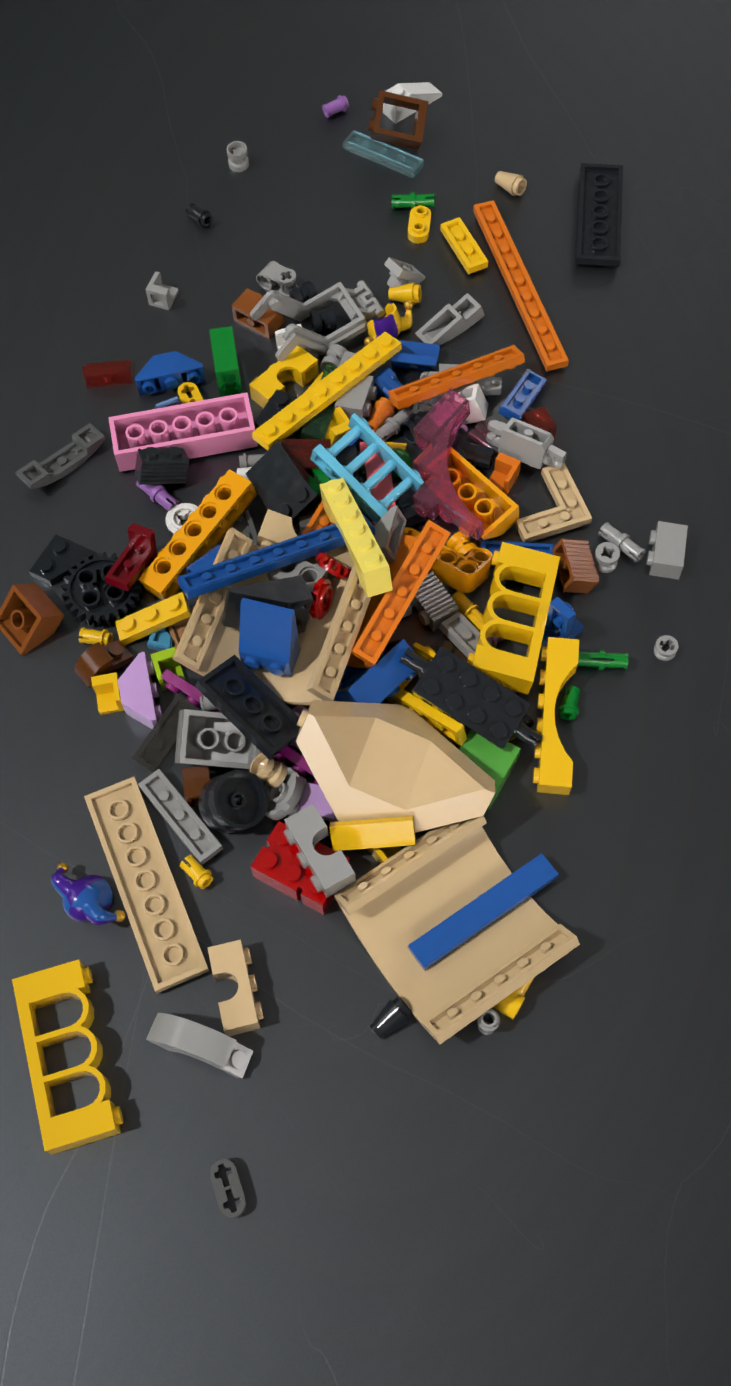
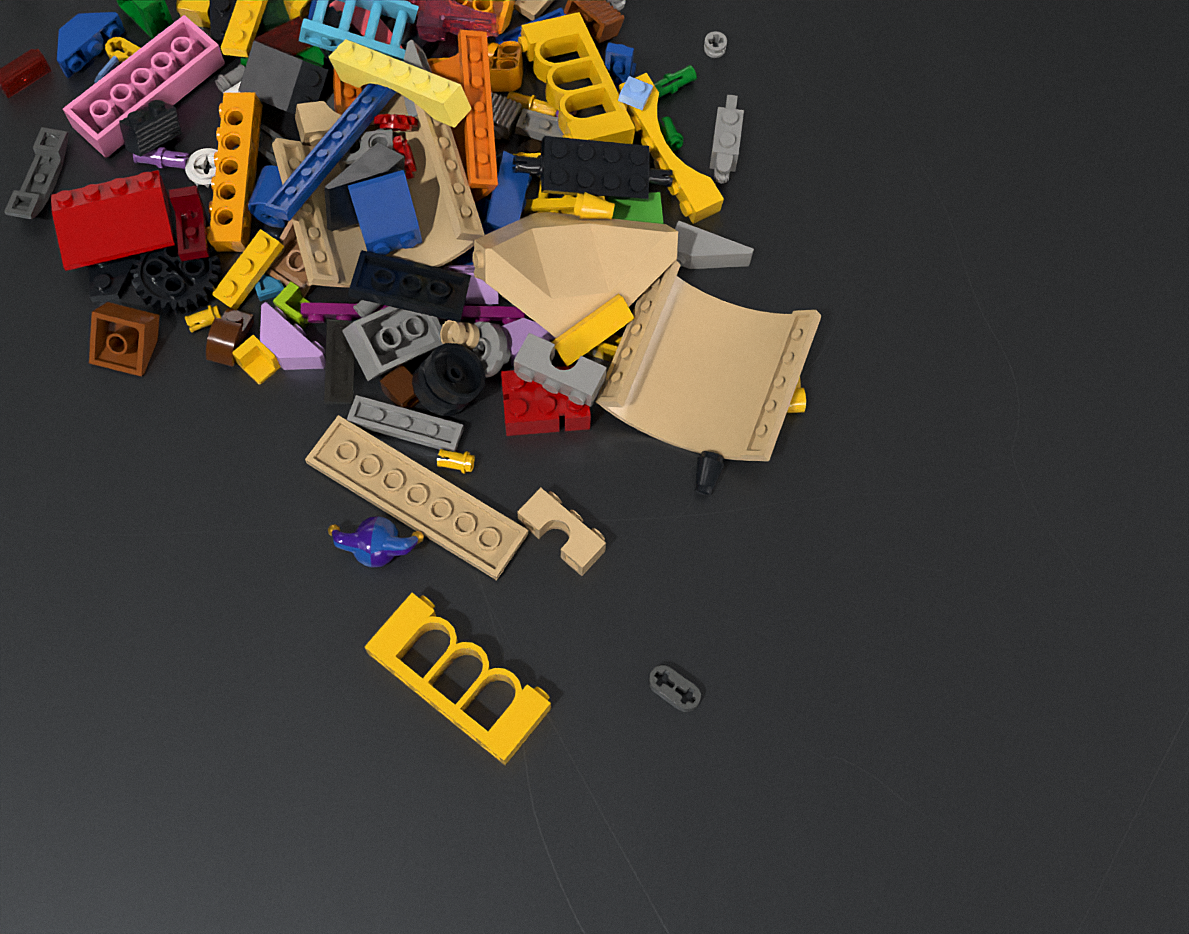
camera: 40 degrees left, 5 degrees up
light grey arch [146,1013,253,1079] -> none
blue tile [408,853,559,971] -> none
light grey pin [477,1008,500,1035] -> none
none -> red slope [51,170,175,271]
none -> yellow cone [573,192,615,220]
none -> light blue plate [618,76,653,110]
none -> light grey slope [675,221,754,269]
none -> light grey hinge [709,95,744,184]

